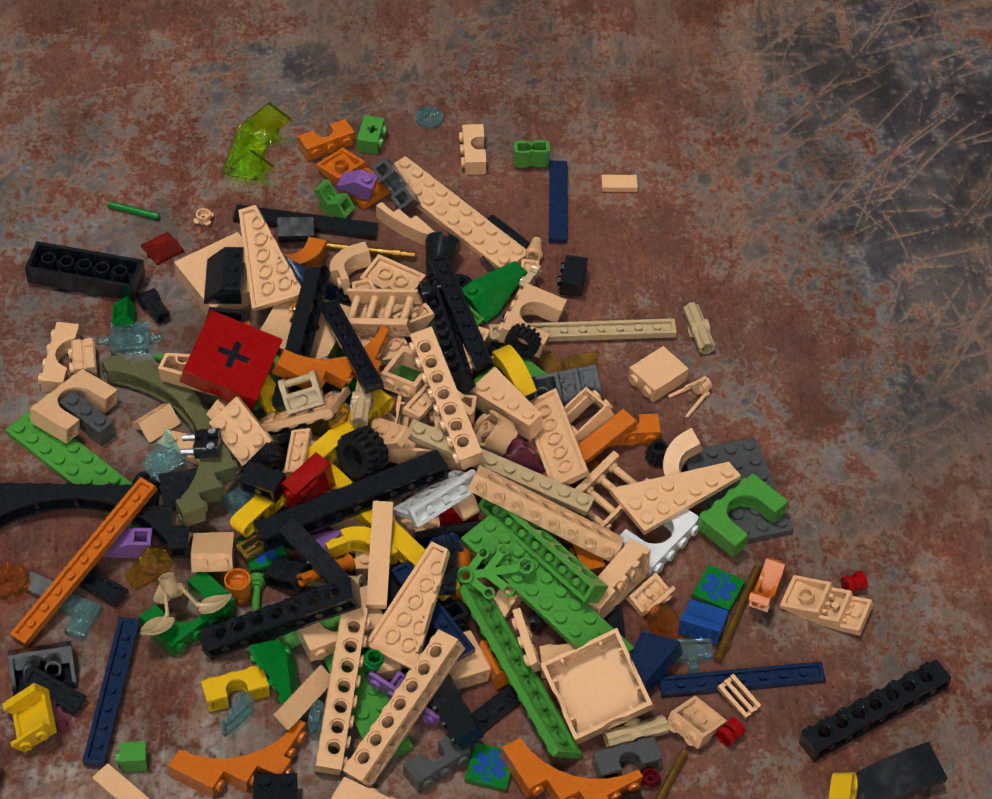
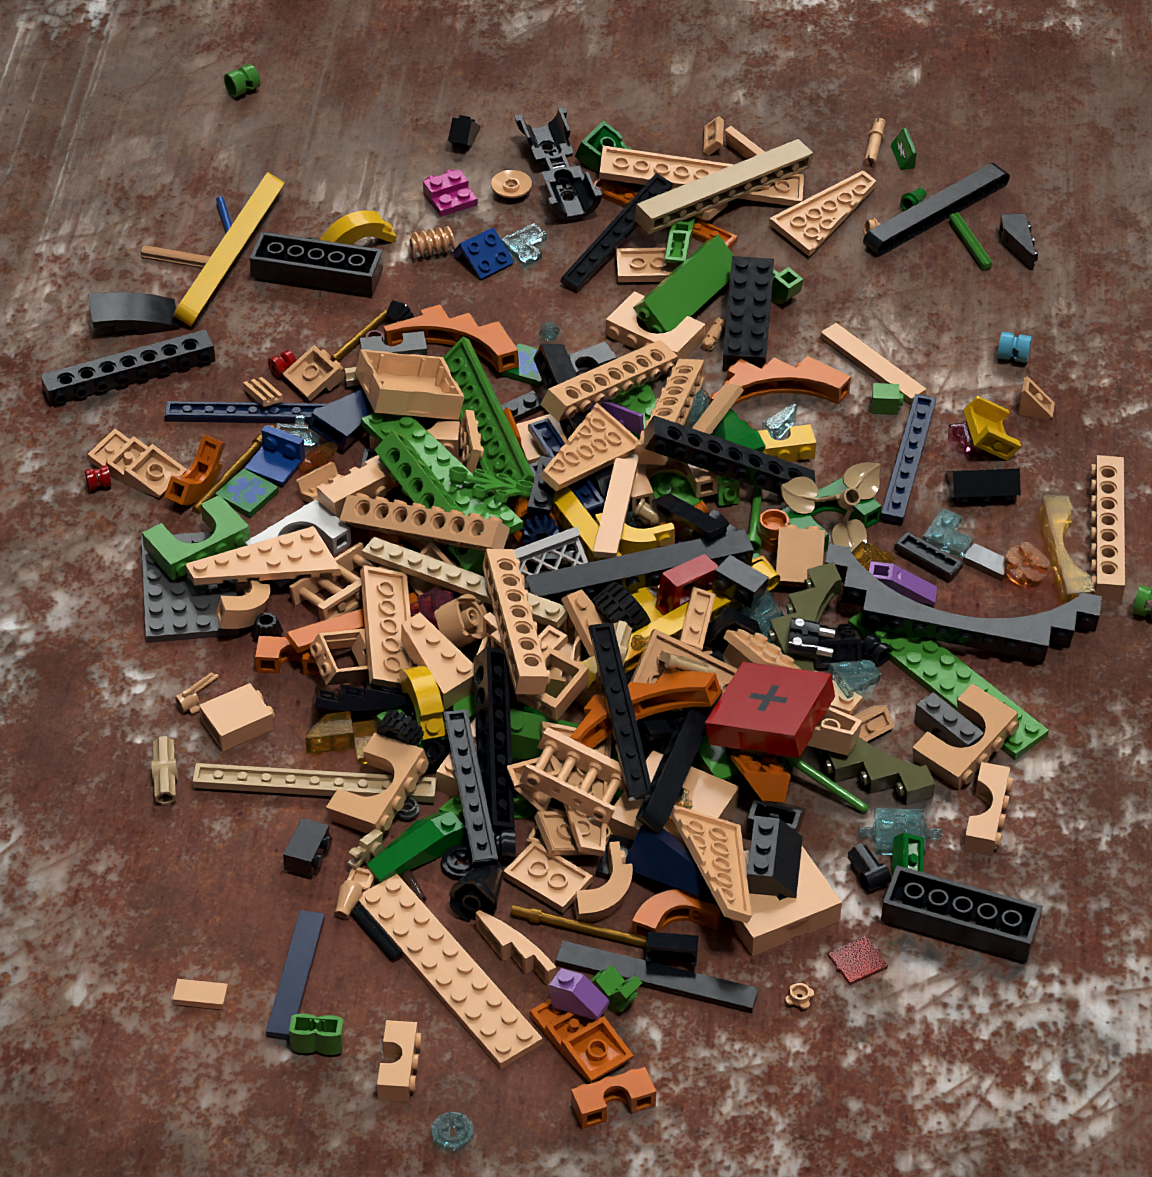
camera: 170 degrees left, 5 degrees down
orange plate [10,477,157,647] -> none
black plate [20,665,87,716] -> none
light nougat brick [68,338,98,378] -> none
green piece [107,201,160,220] -> none
clear neon green windscreen [222,102,291,181] -> none
bright green brick [357,115,387,155] -> none
green cone [363,649,384,675] -> none
dark grey arch [371,158,421,214] -> none

